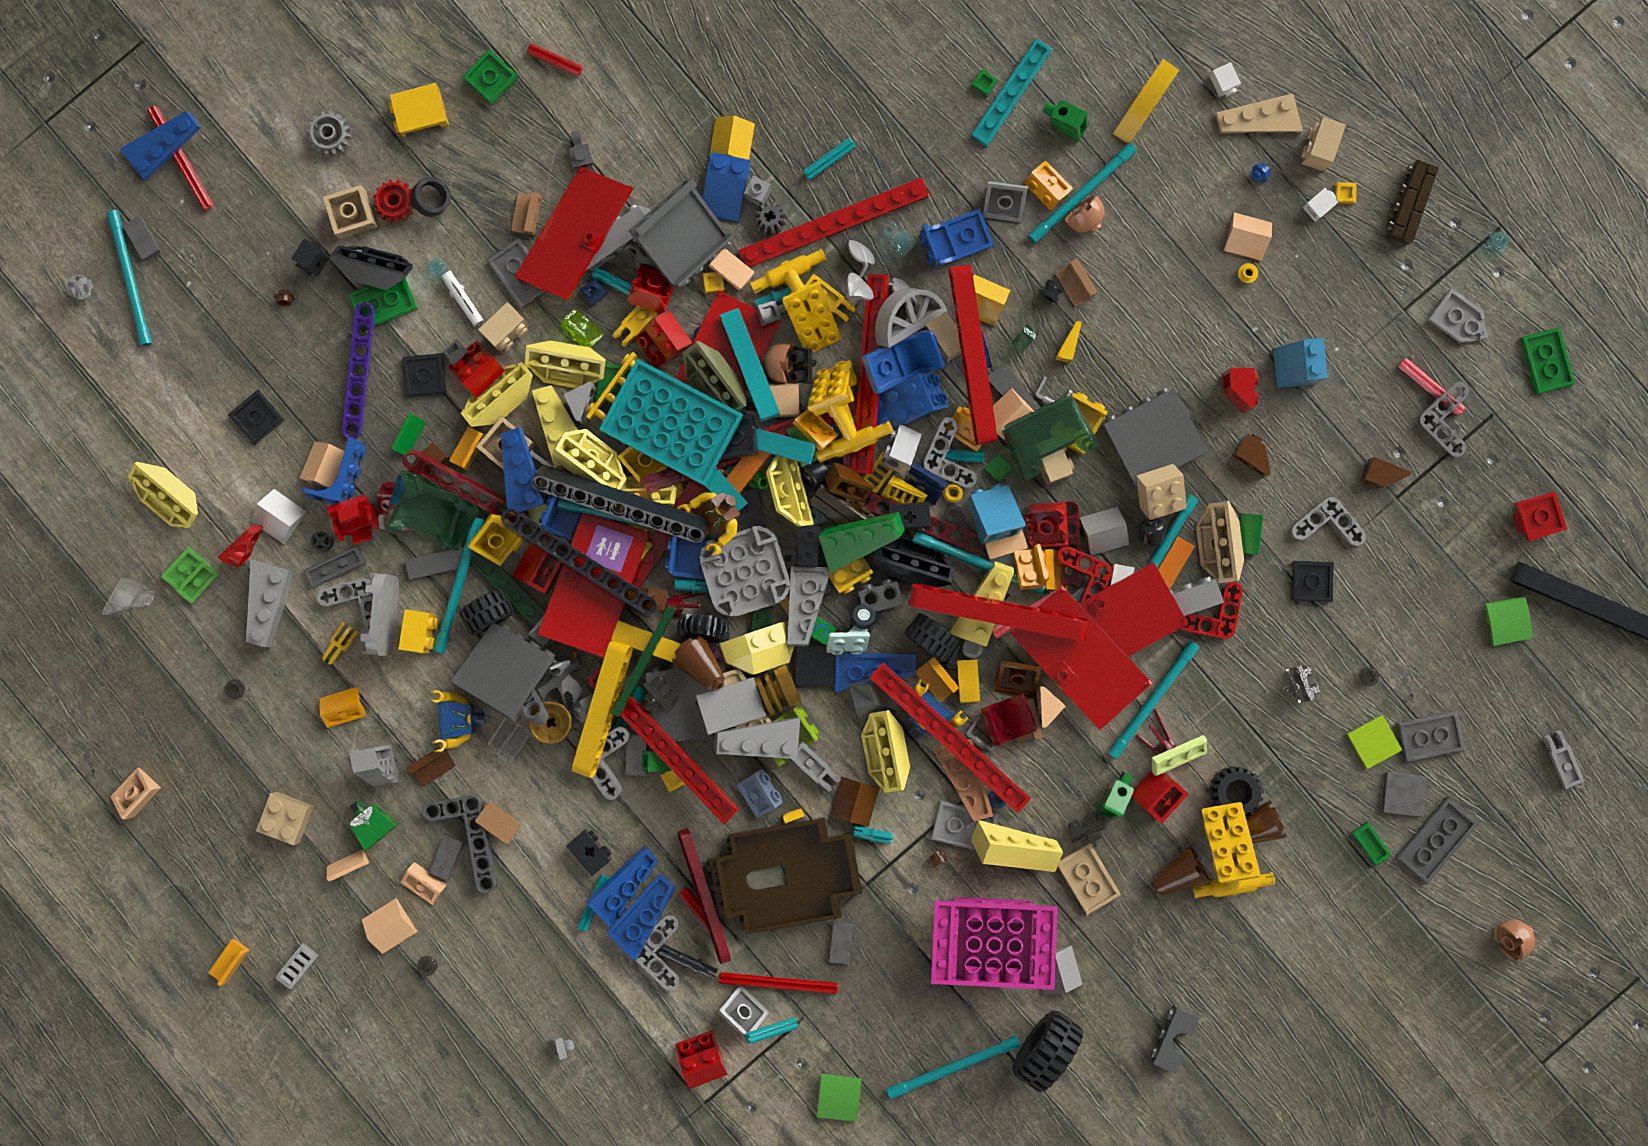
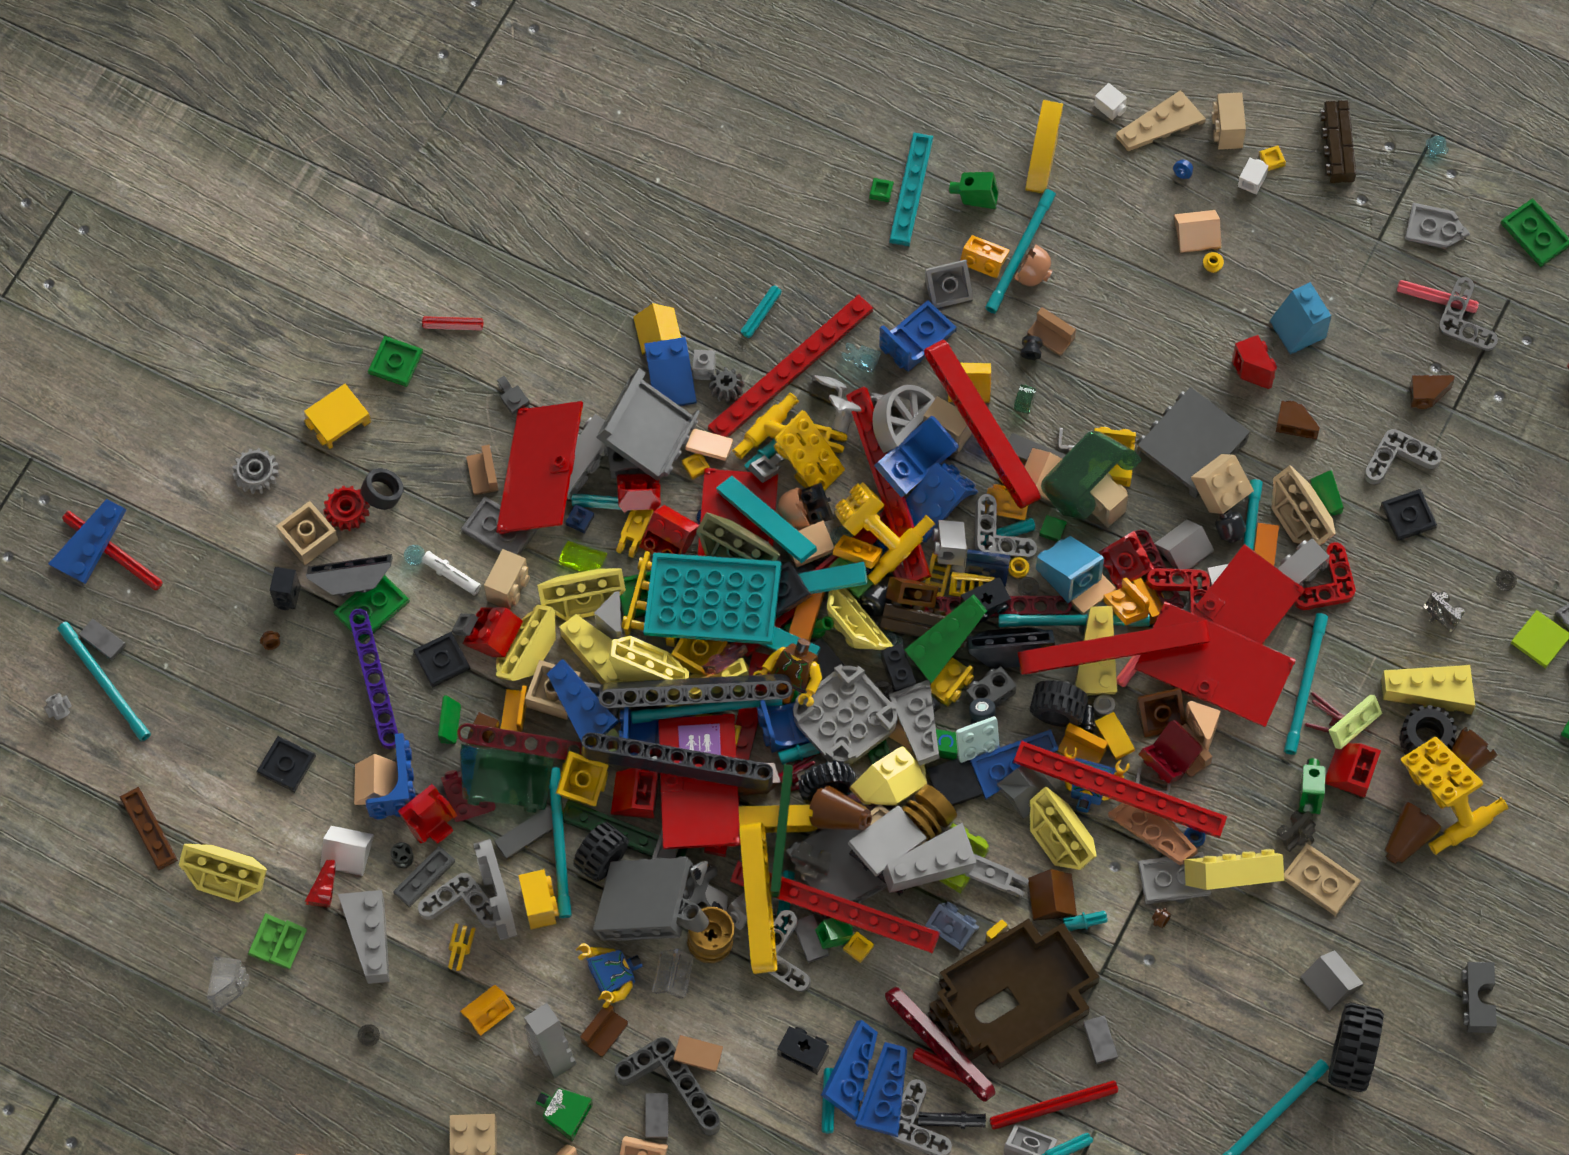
camera: 20 degrees left, 20 degrees down
dark pink wedge [931,897,1058,990] -> none
yellow slope [1056,321,1081,363] -> none
none -> reddish brown tile [119,787,178,871]
none -> light yellow wedge [1381,665,1475,715]

